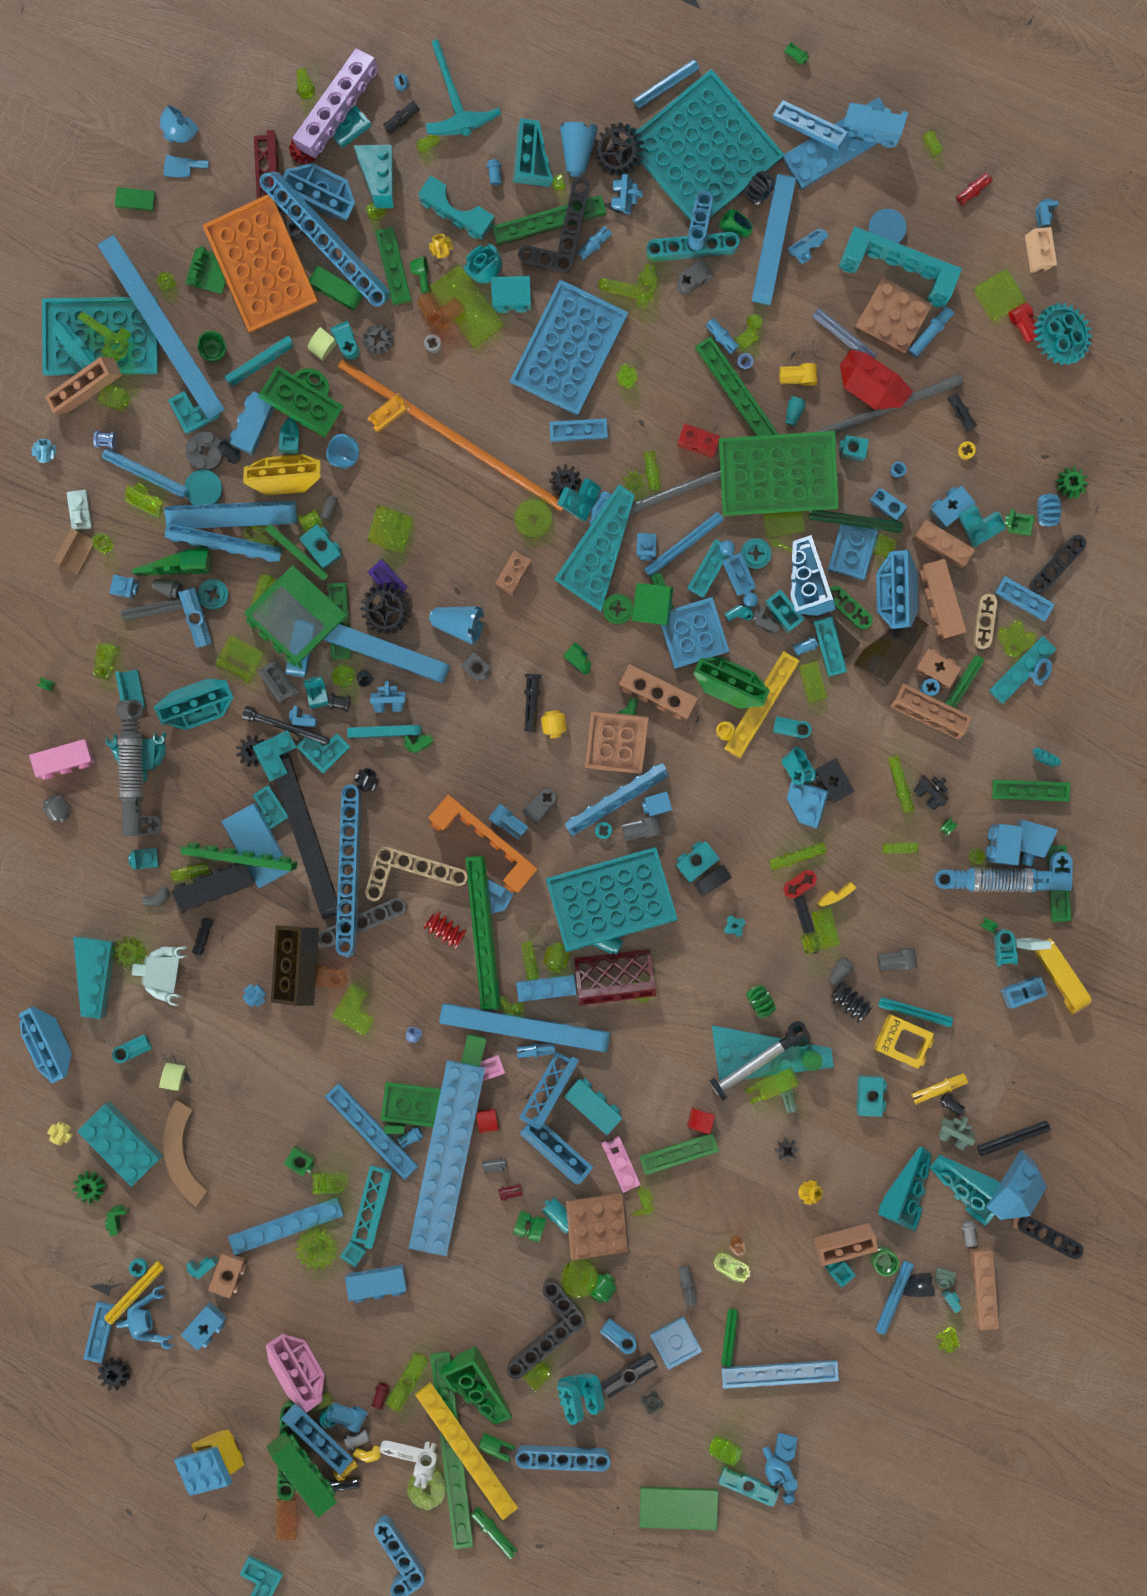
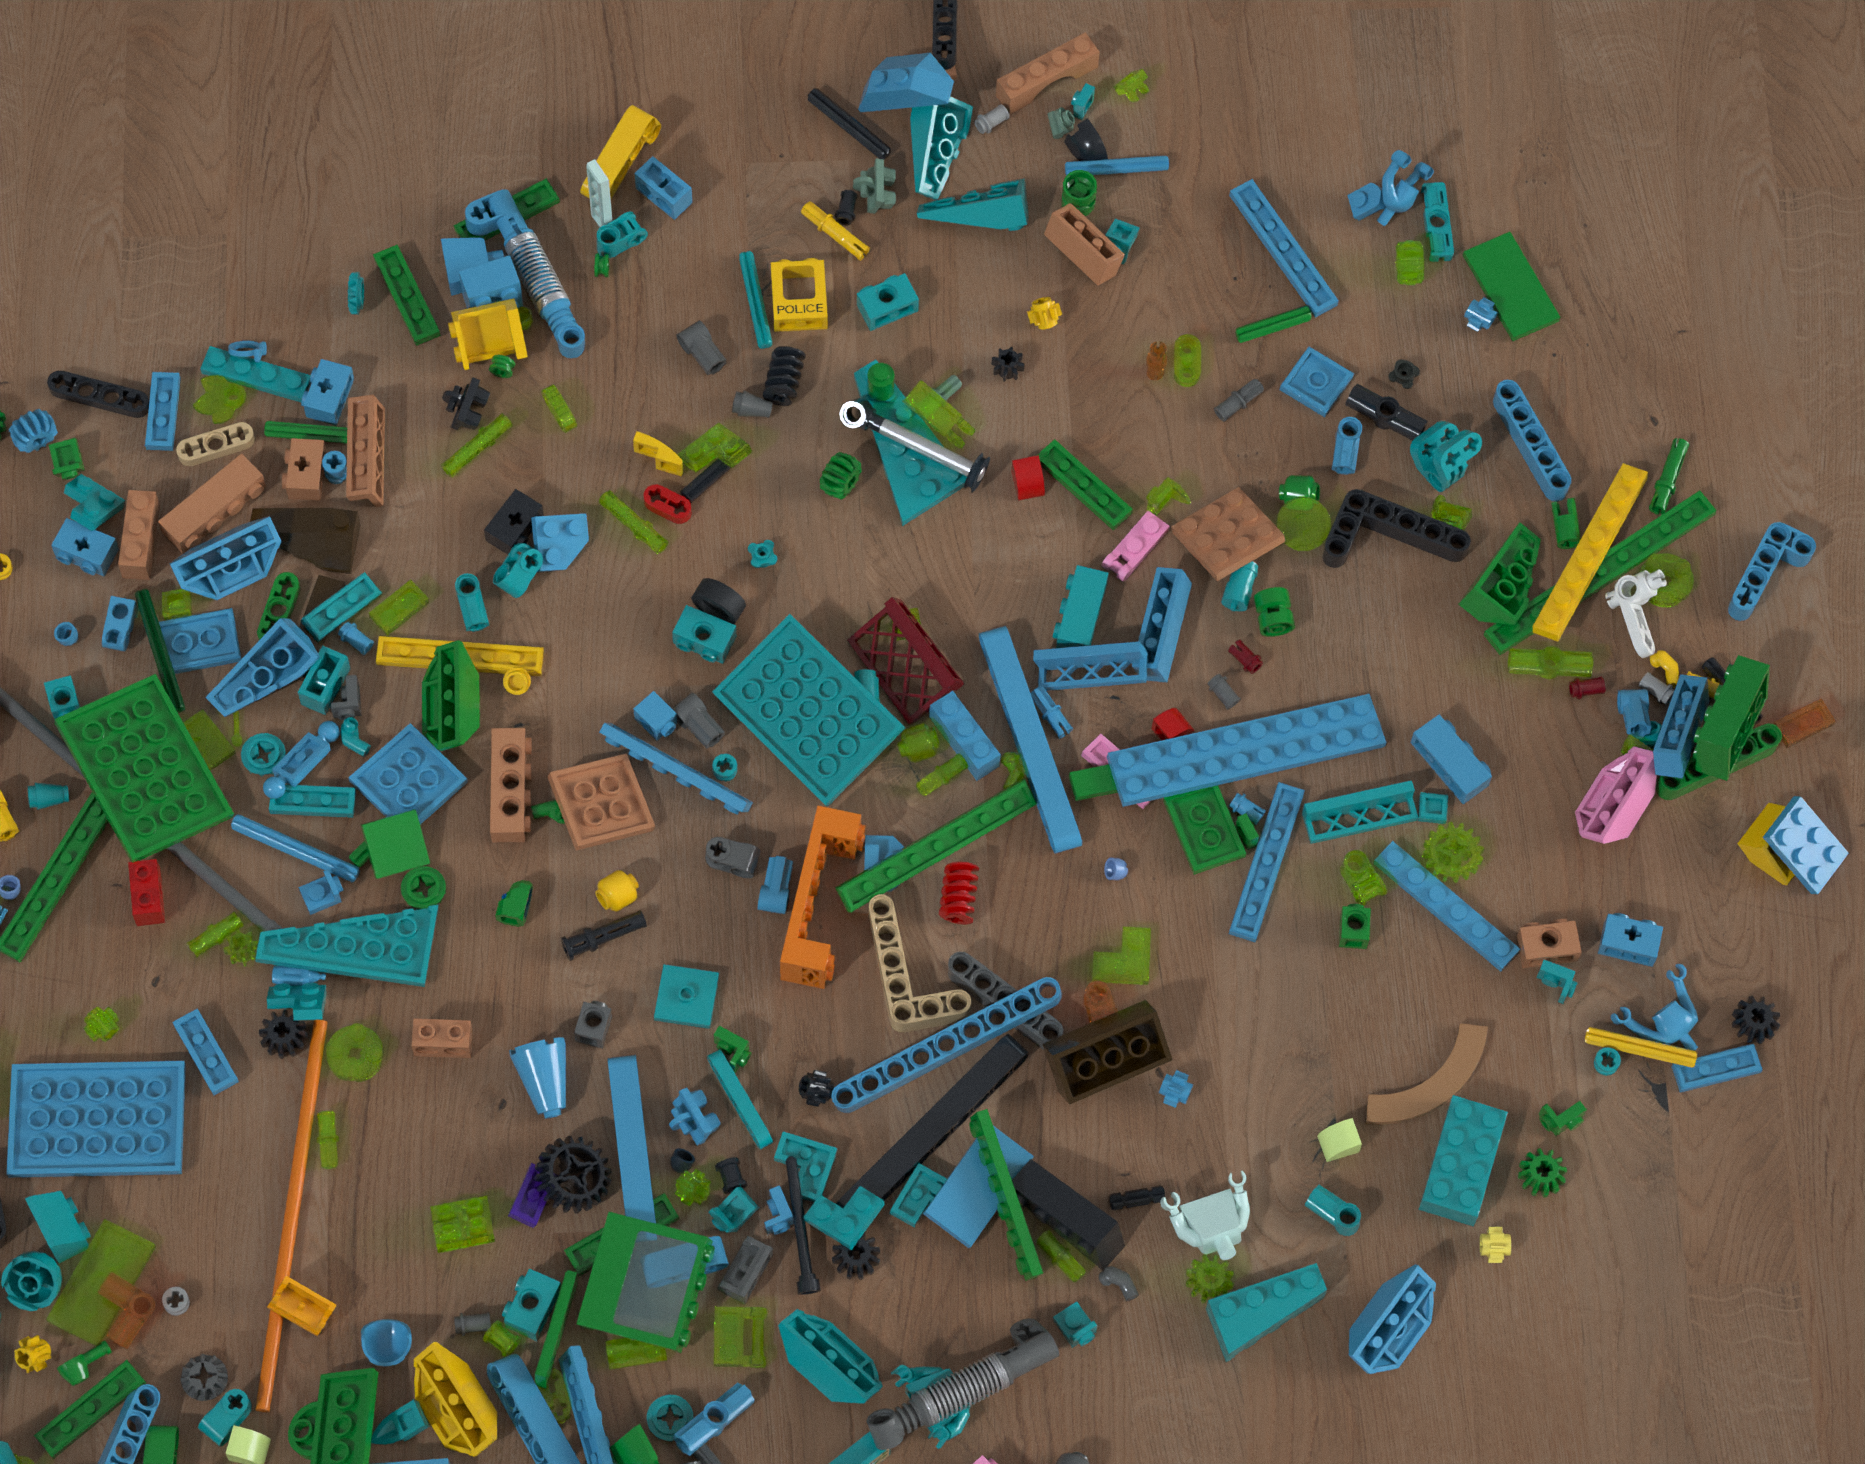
camera: 115 degrees left, 20 degrees down
none -> dark azure brick [301,359,354,426]
none -> clear neon green axle [316,1111,339,1169]
none -> yellow panel [448,298,528,370]
none -> teal plate [654,964,719,1029]
none -> dark azure gear [1464,297,1497,332]

